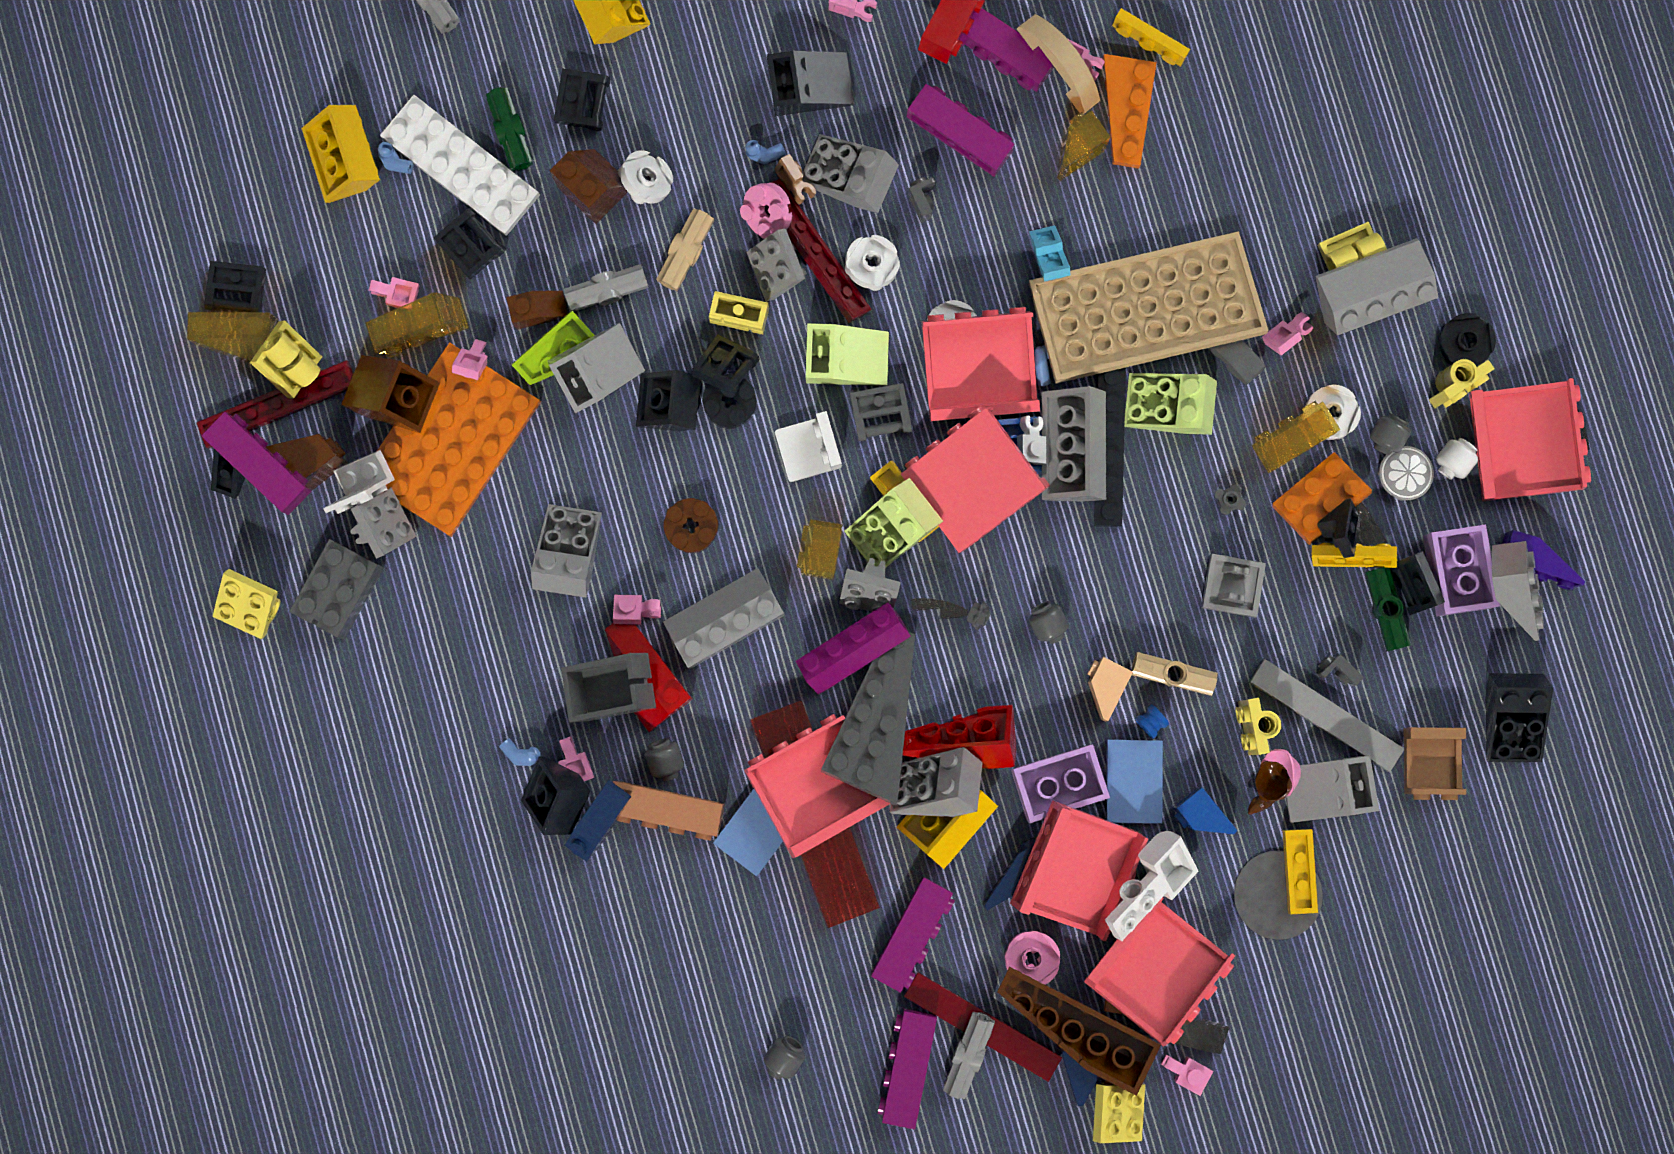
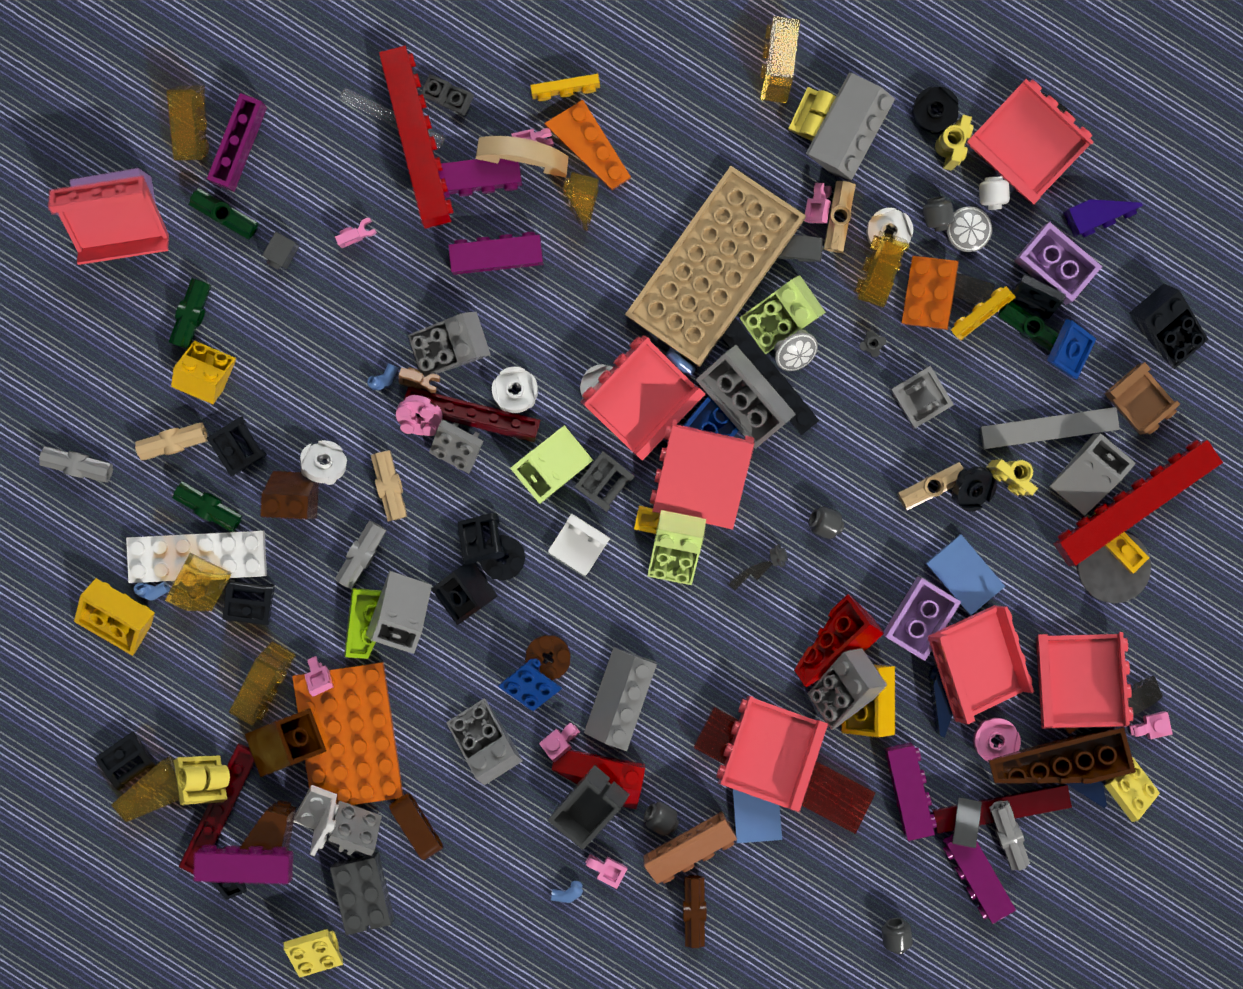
camera: 40 degrees left, 5 degrees up
bright pink plate [369,277,420,312] -> none
reddish brown slope [506,291,568,330] -> none
black slope [521,757,590,835] -> none
dark blue slope [564,780,632,862] -> none
light yellow brick [709,291,769,335] -> none
slope [767,51,854,116] -> none
magenta brick [796,602,911,695] -> none
clear yellow brick [797,519,843,580] -> none
dark grey wing [821,632,915,806] -> none
light grey plate [839,558,901,612] -> none
dark grey bracket [908,177,935,224] -> none
white plate [1017,416,1046,465] -> none
medium azure slope [1029,225,1071,282] -> none
light nougat slope [1087,657,1133,722] -> none
white plate [1105,831,1198,941] -> none
blue wheel [1135,704,1169,739] -> none
blue slope [1173,787,1237,834] -> none
reddish brown hair [1248,749,1301,815] -> none
dark grey bracket [1316,654,1364,686] -> none
black slope [1317,499,1361,558] -> none
light grey slope [1492,541,1544,641] -> none
none -> tan piece [135,423,208,460]
none -> clear yellow slope [165,553,232,611]
none -> reddish brown beam [389,793,444,861]
none -> blue hinge [498,659,562,711]
none -> reddish brown piece [683,875,707,948]
none -> clear yellow wedge [760,16,800,104]
none -> dish [774,329,818,371]
none -> tan piece [823,181,856,253]
none -> black plate [952,467,997,512]
none -> dark grey slope [952,797,982,848]
none -> blue tile [1046,319,1096,379]
none -> red brick [1053,440,1223,566]

